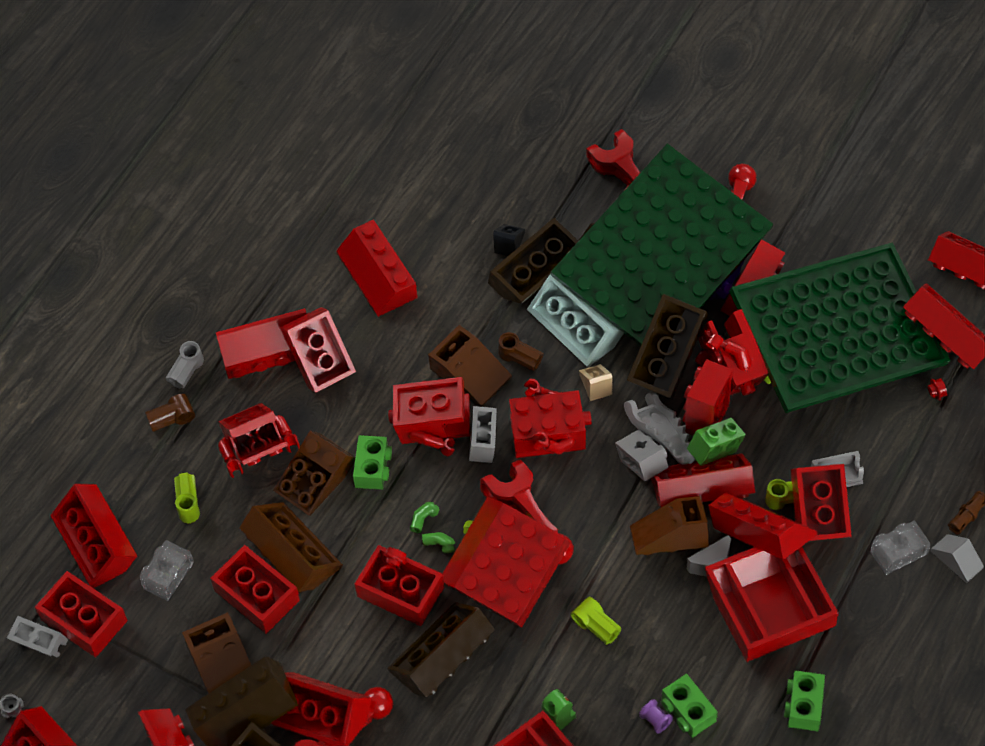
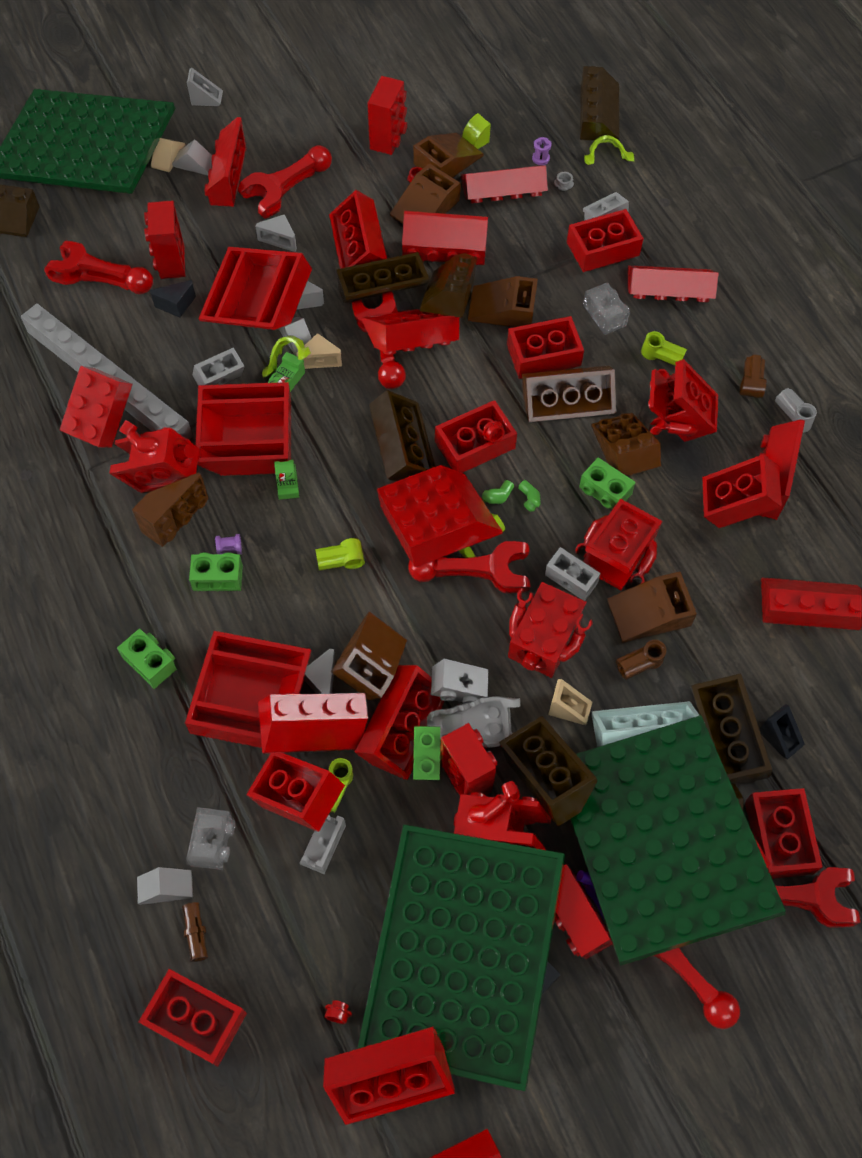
camera: 120 degrees right, 5 degrees up
none -> red brick [745,788,823,879]

